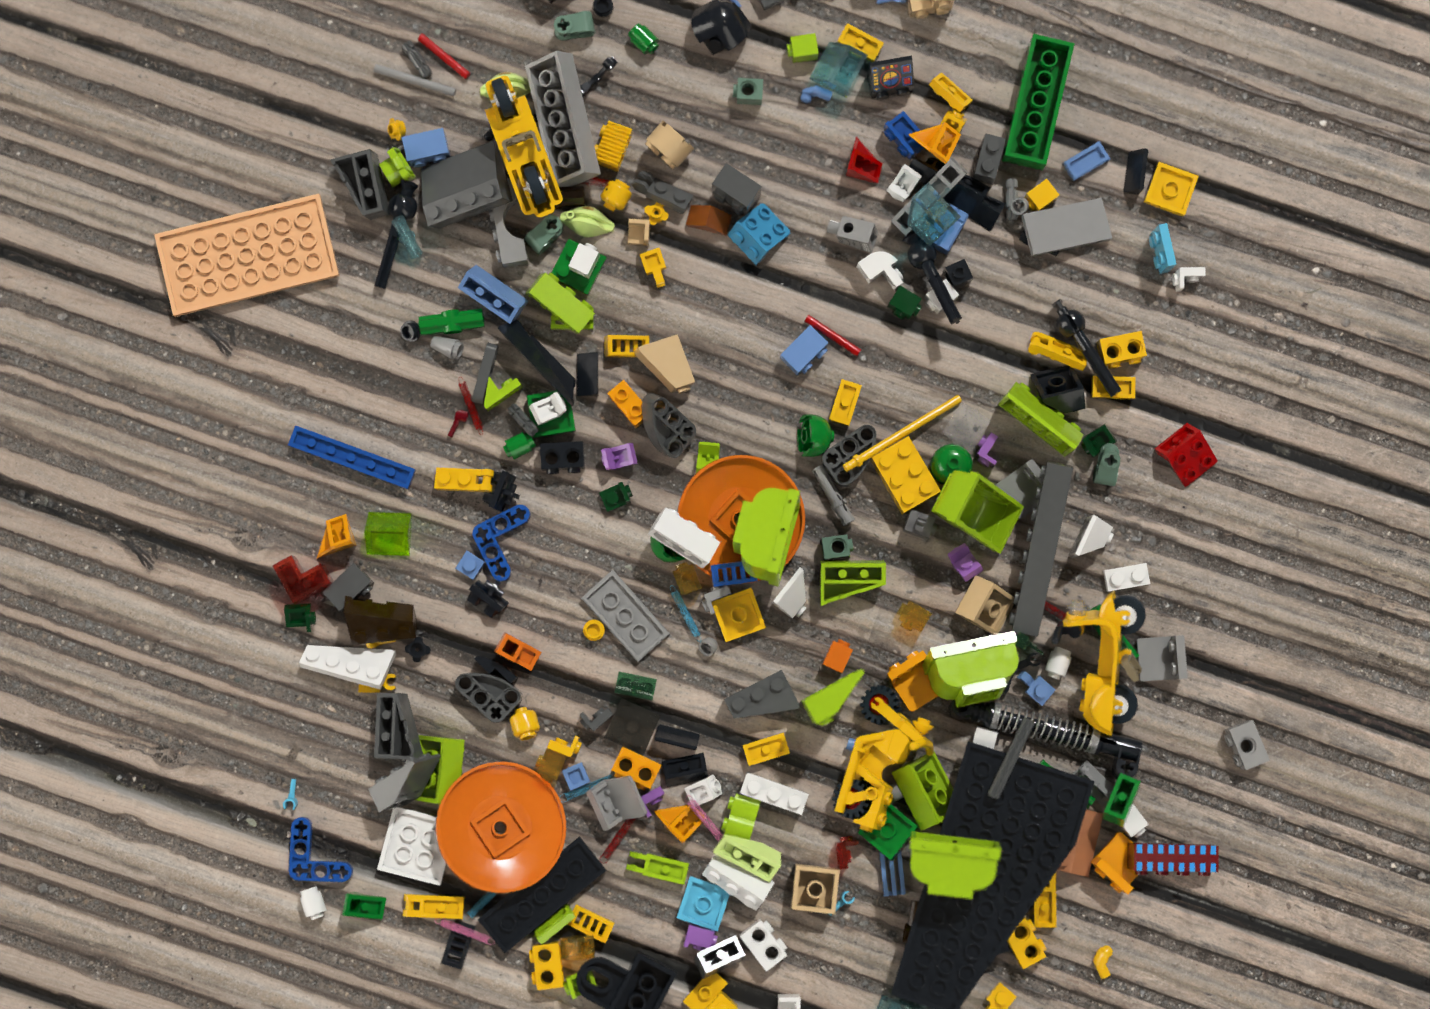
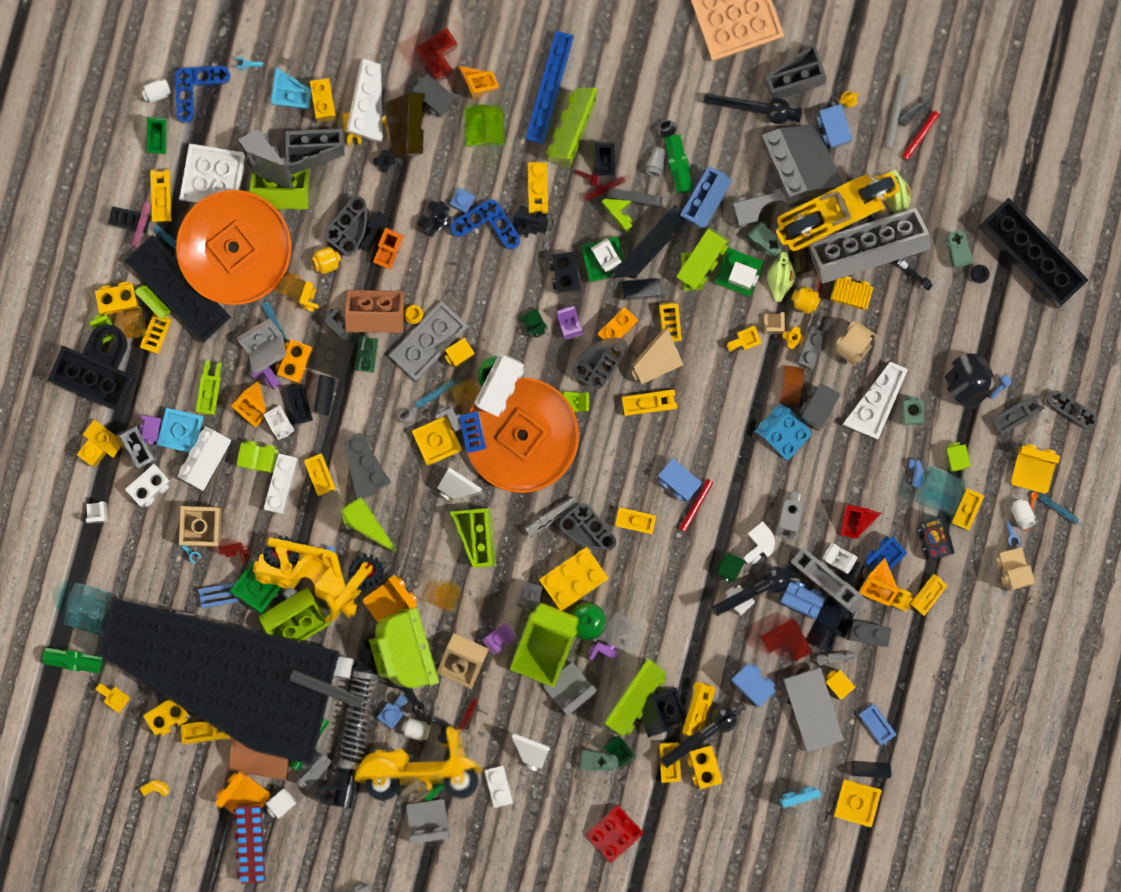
camera: 85 degrees right, 0 degrees up
dark green bracket [284,603,316,632] -> none
lime piece [379,147,416,187] -> none
clear light blue pin [391,215,423,259] -> none
green brick [503,432,536,460] -> none
dark grey axle [508,404,538,436] -> none
medium blue plate [562,762,591,791] -> none
red piece [600,818,637,863] -> none
green brick [628,23,659,55] -> none
bright pink piece [685,795,723,842] -> none
yellowish green slope [713,834,781,882] -> none
lime container [732,488,800,587] -> none
green cylinder [797,414,834,457] -> none
sand green brick [821,534,853,560] -> none
orange brick [822,639,853,673] -> none
yellow bar [843,395,962,472] -> none
clear light blue slope [907,182,961,246] -> none
lime container [910,831,1001,899] -> none
black brick [943,259,973,289] -> none
green brick [1002,34,1075,171] -> none
dark grey brick [1009,461,1073,637] -> none
light grey hinge [1010,197,1029,215] -> none
clear green plate [1015,632,1044,655] -> none
green brick [1103,773,1141,827] -> none
white bracket [1172,267,1206,292] -> none
none -> medium azure wing [271,68,312,110]
none -> yellow brick [310,78,336,122]
none -> nougat slope [345,290,405,333]
none -> yellow brick [444,338,475,368]
none -> lime slope [546,87,598,169]
none -> black slope [595,142,615,176]
none -> yellow plate [622,390,678,416]
none -> medium blue brick [730,663,776,708]
none -> clear red brick [759,618,812,662]
none -> white wing [843,362,908,440]

